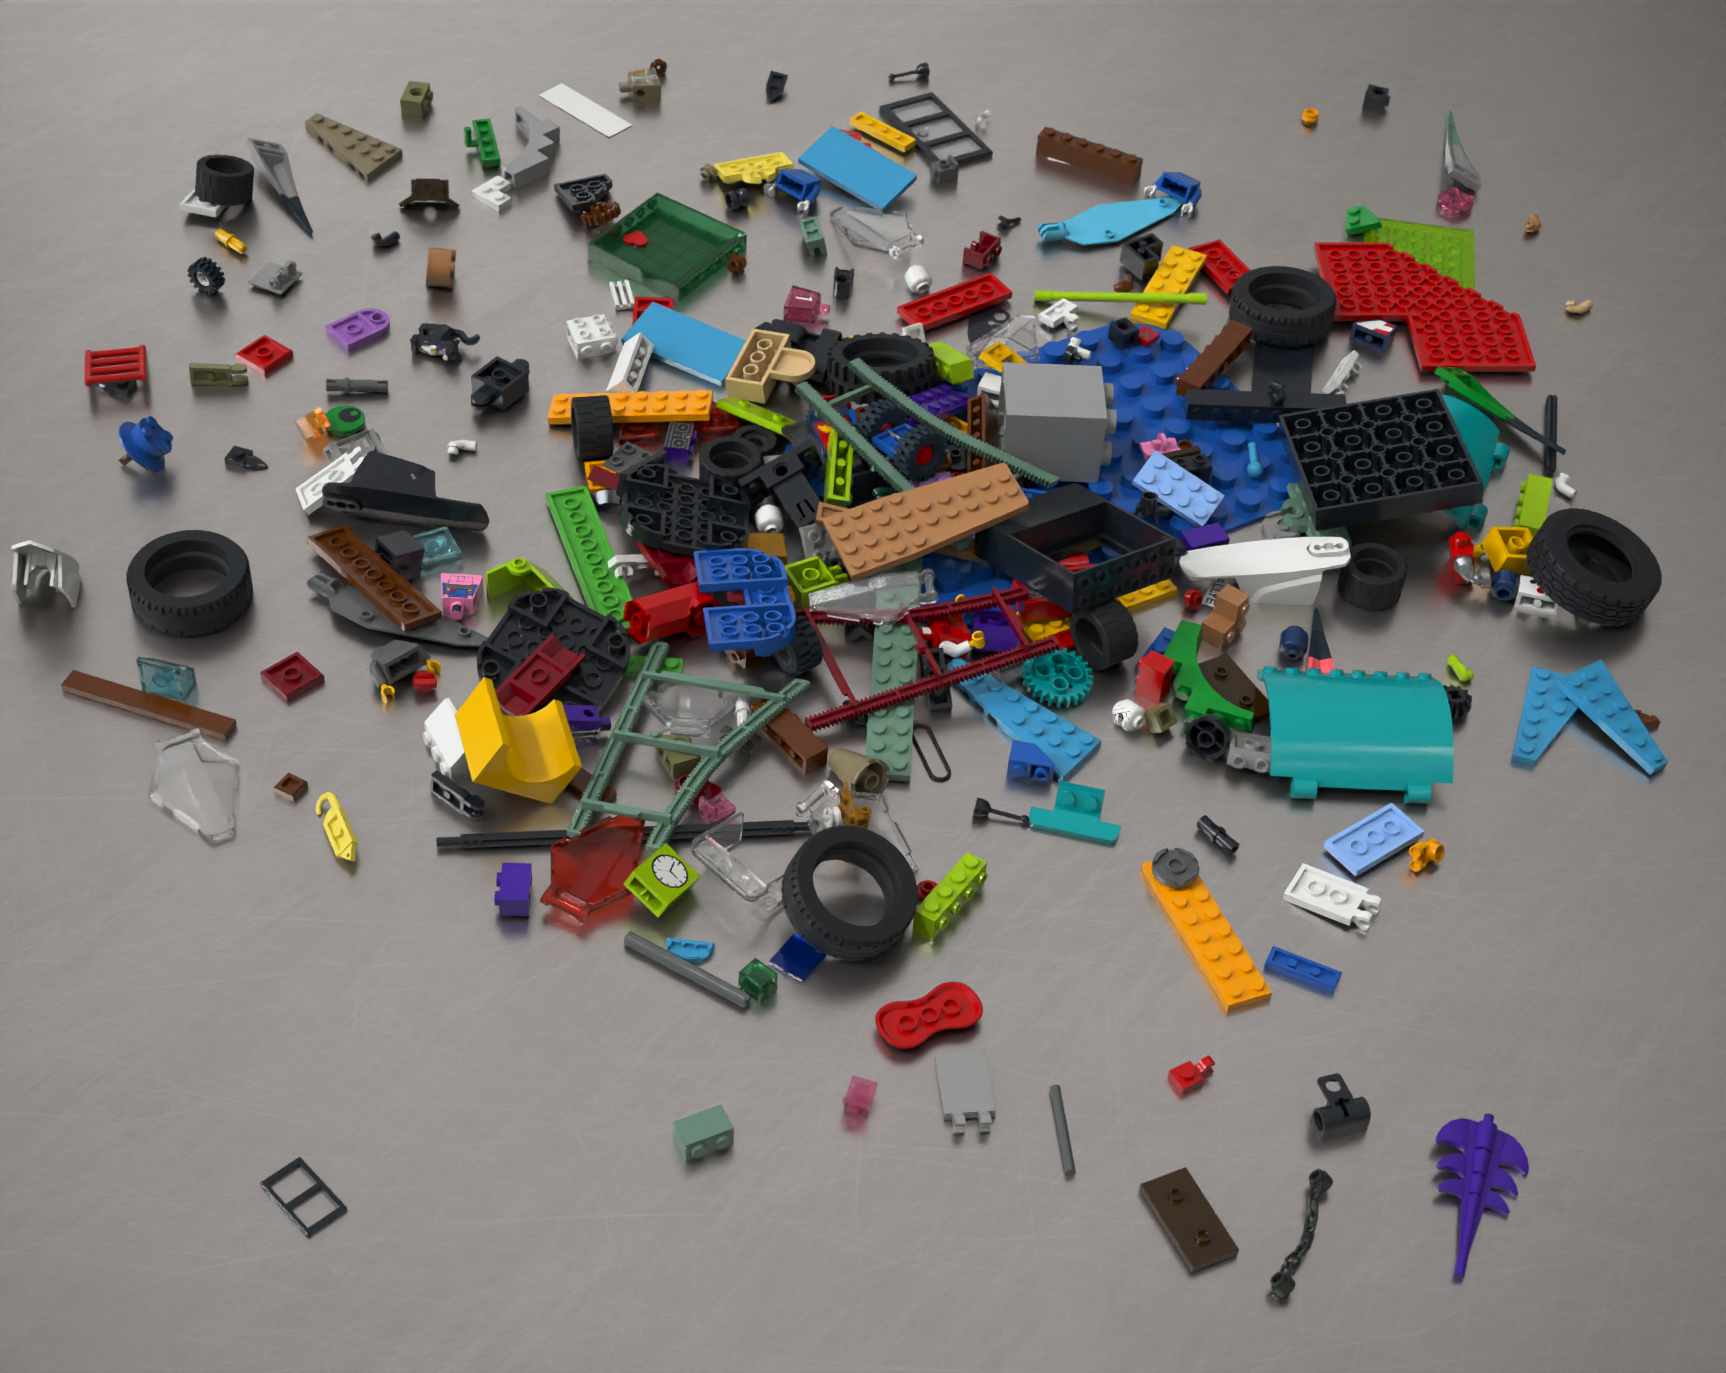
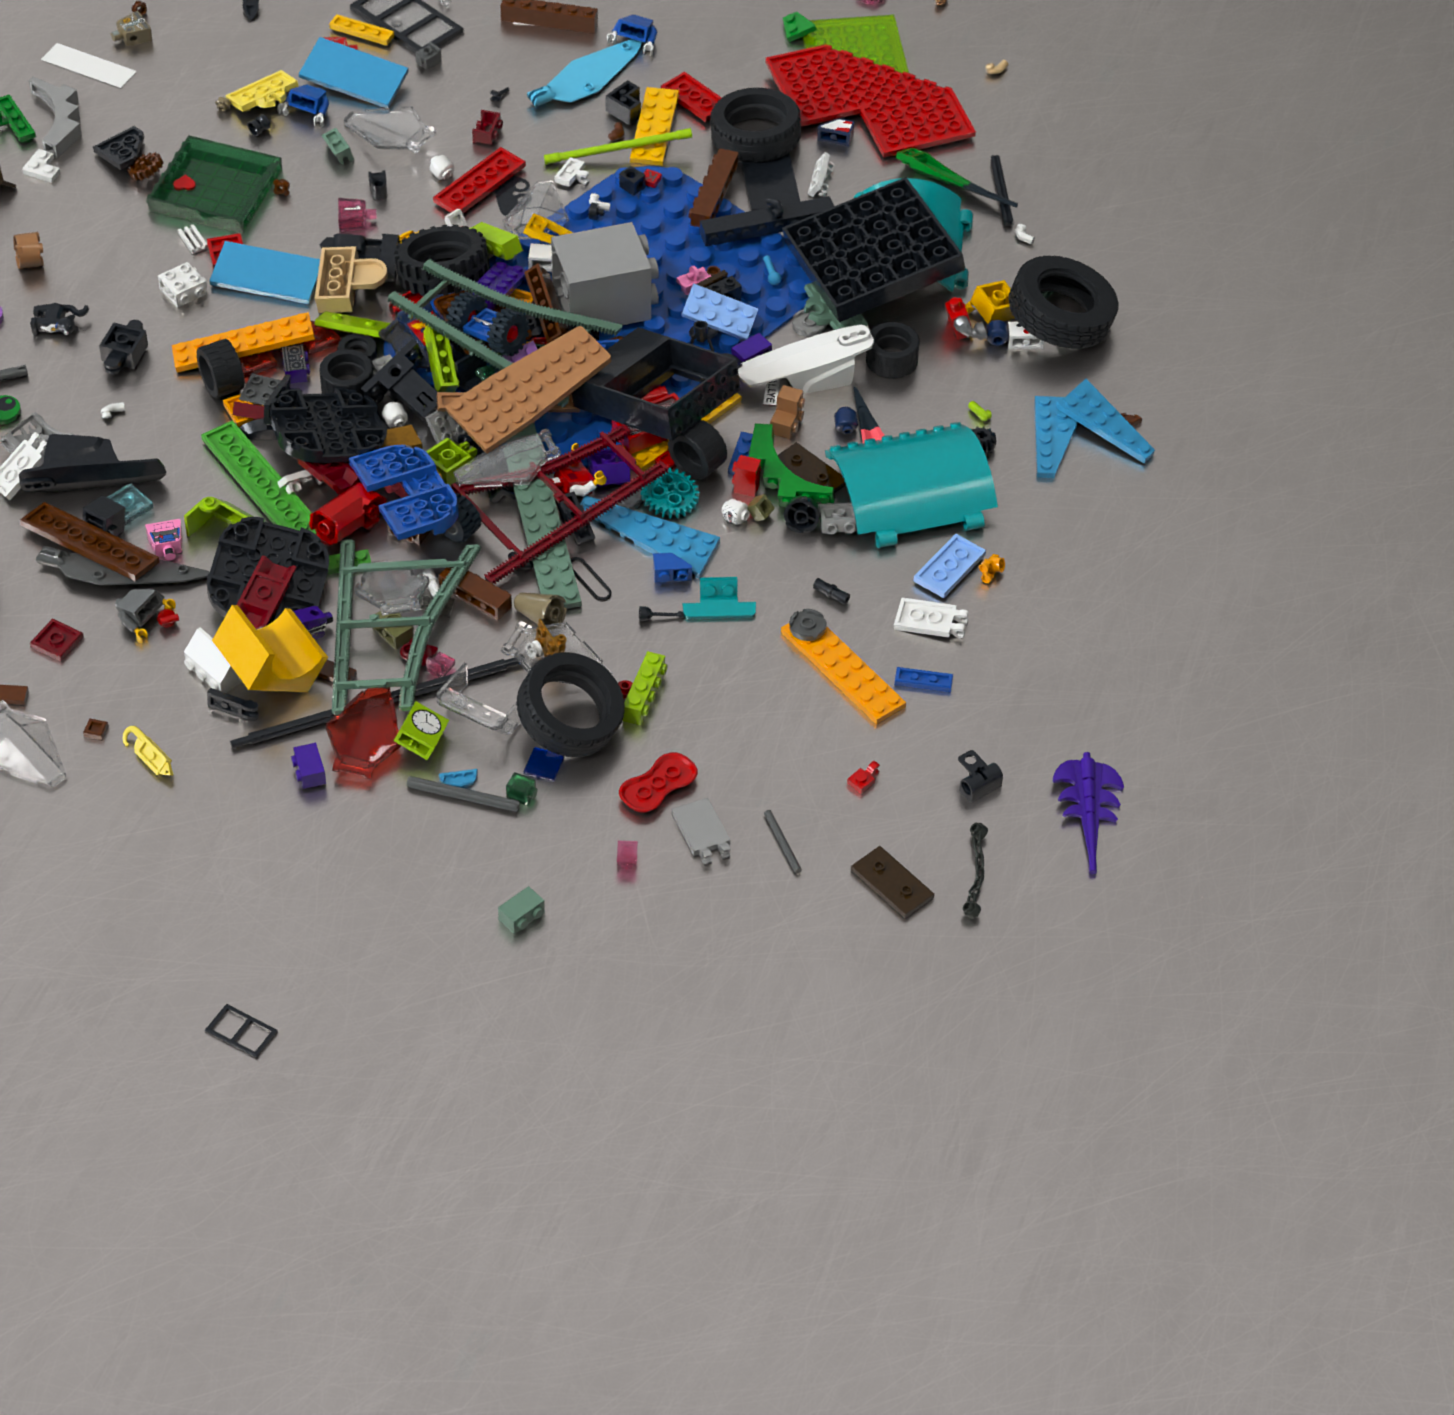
camera: 15 degrees left, 5 degrees up
white brick [606,332,654,393] -> none
red plate [1183,588,1203,610] -> none
lime brick [1513,473,1553,538] -> none

